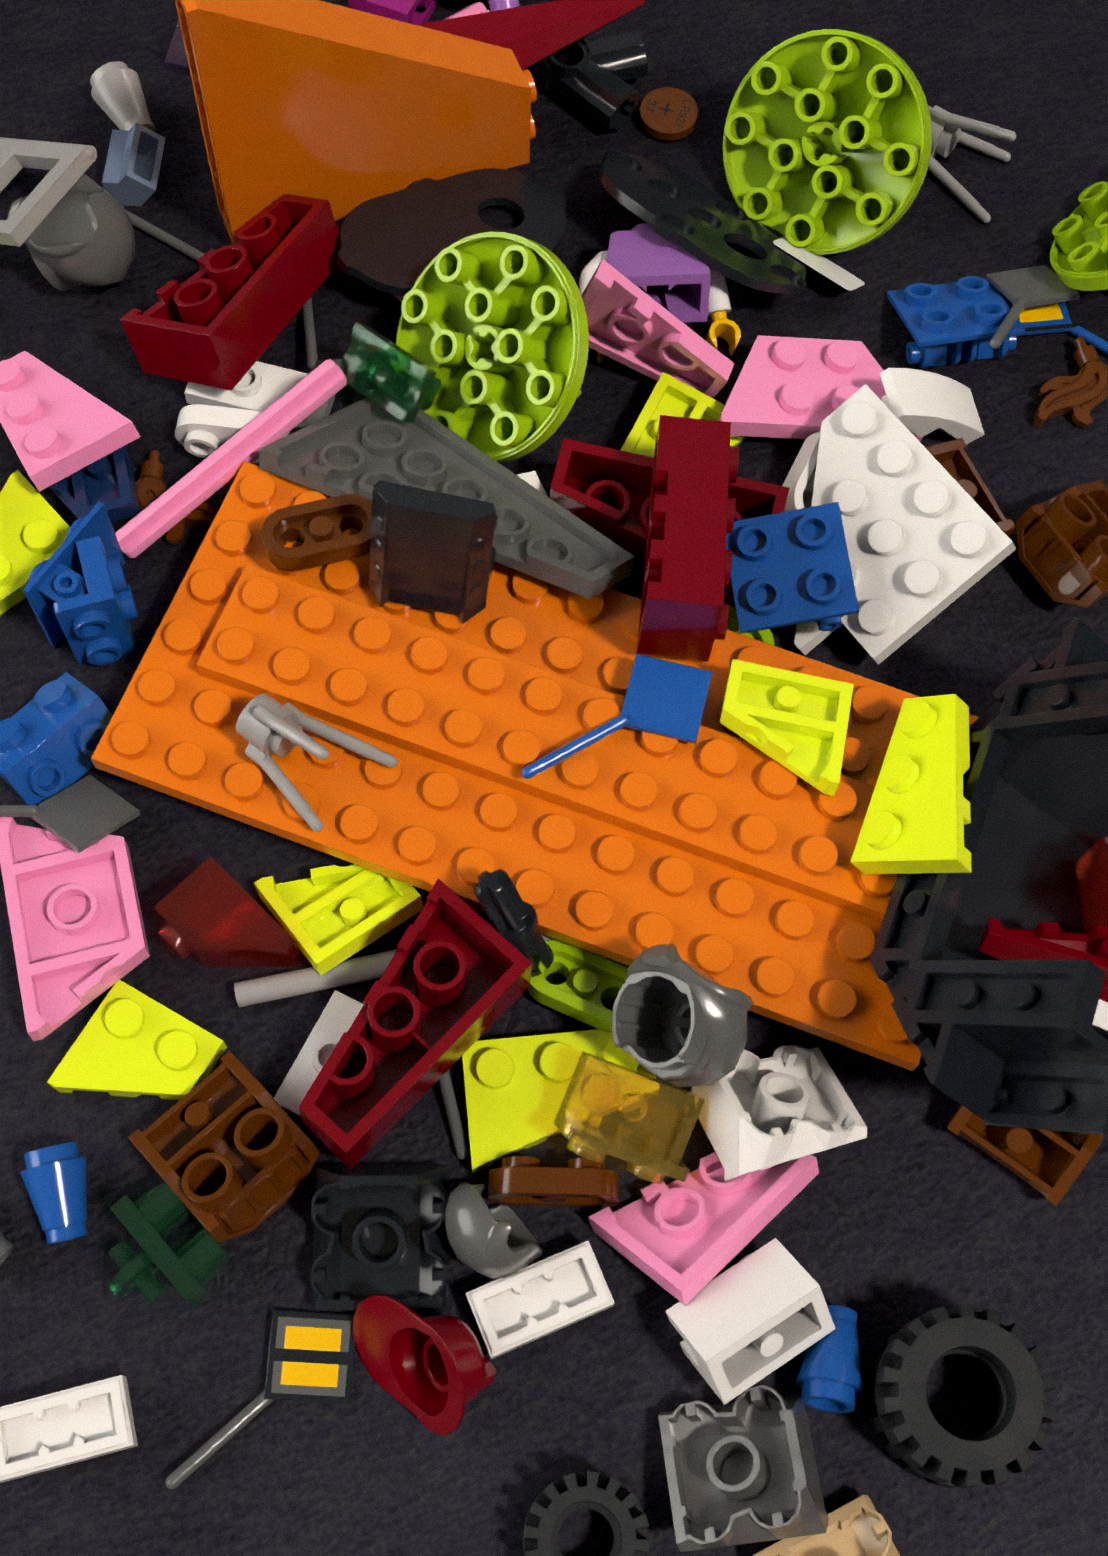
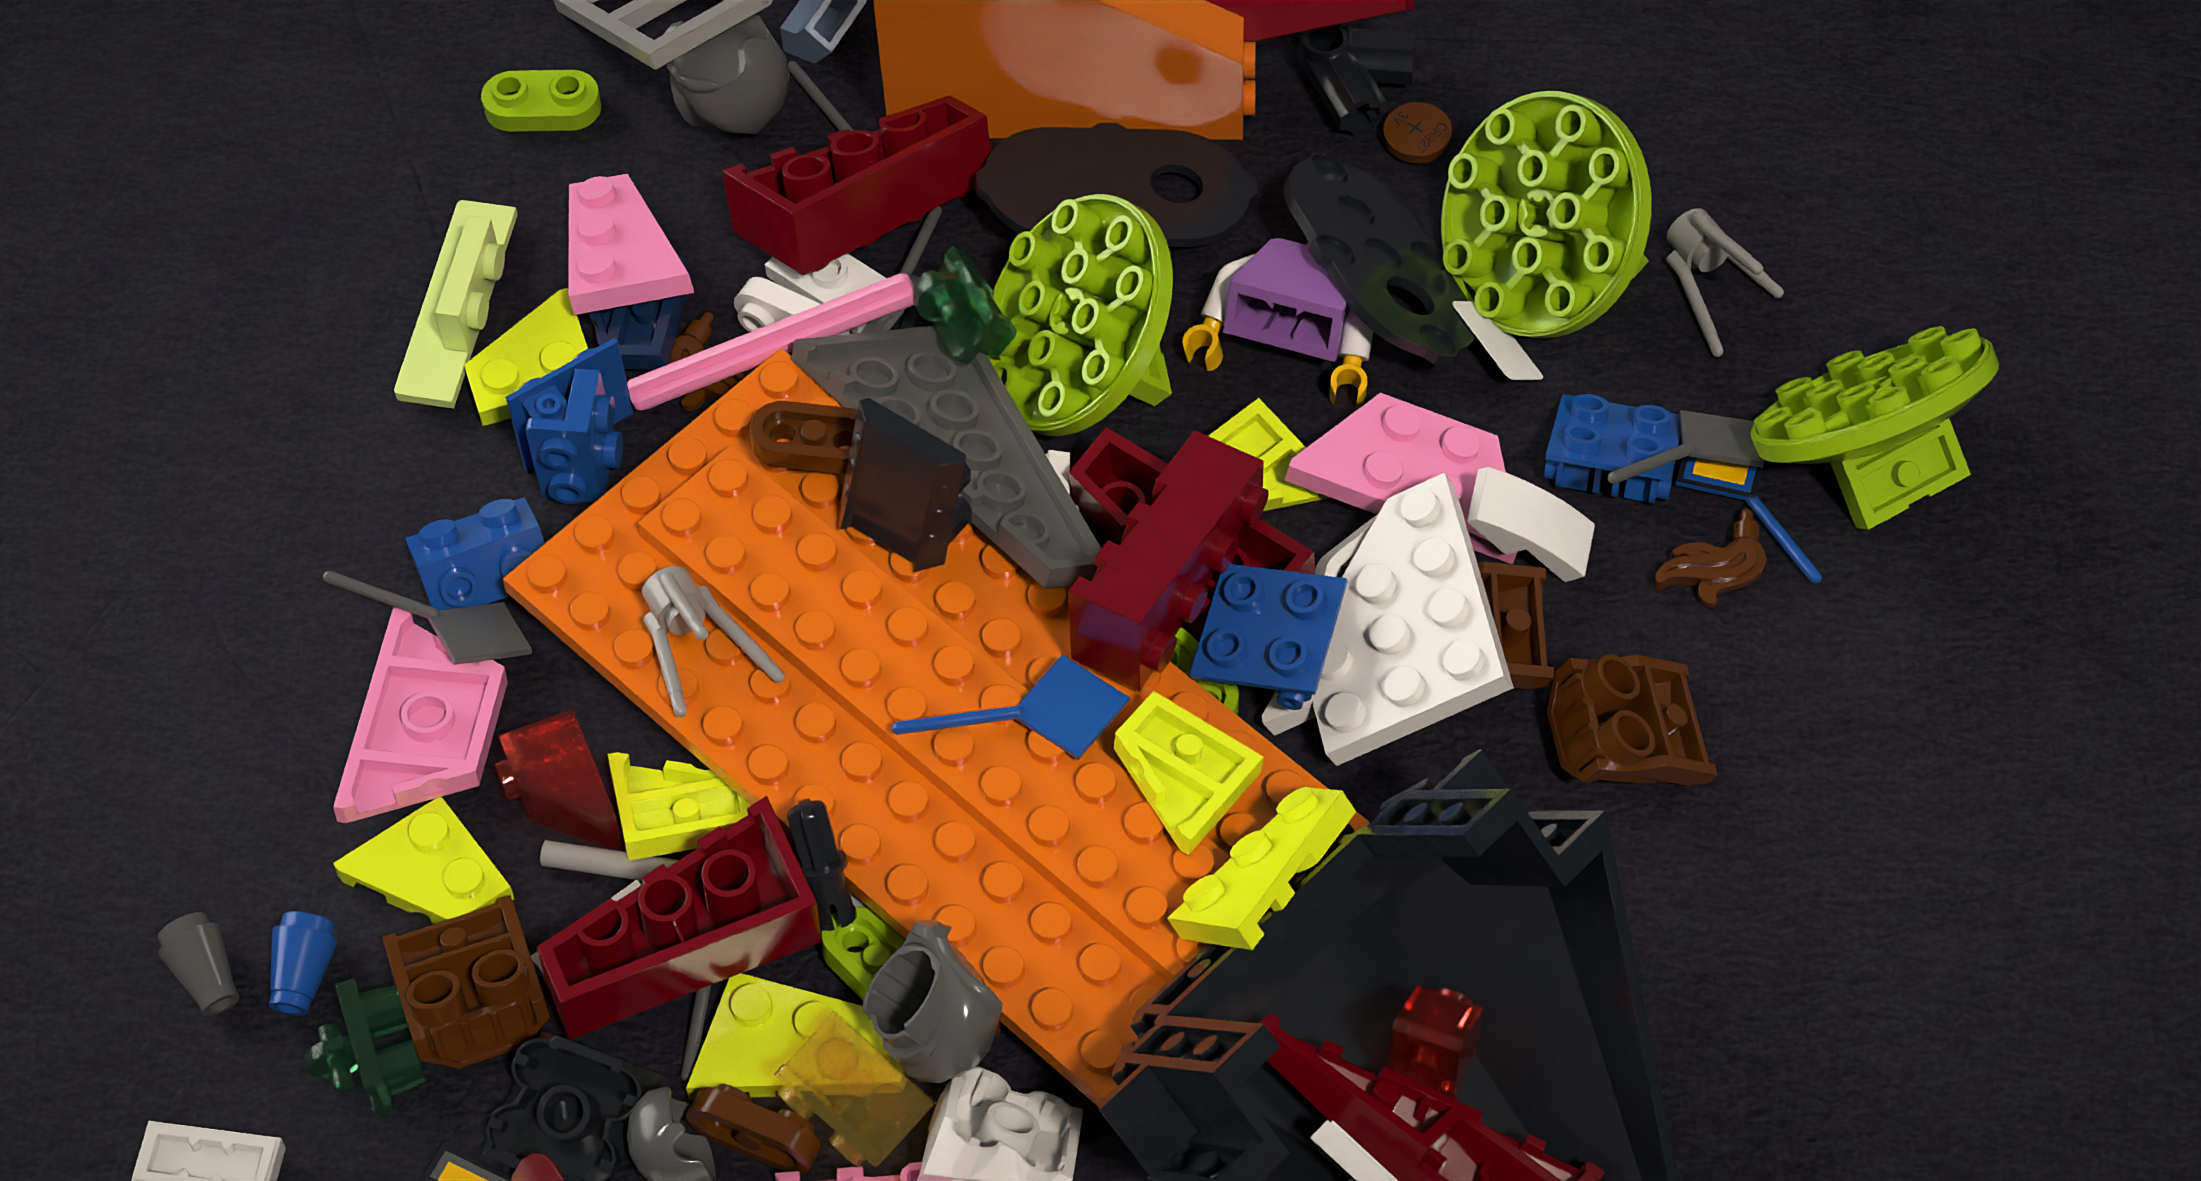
camera: 30 degrees right, 10 degrees down
bright pink wing [581,259,734,399] -> none

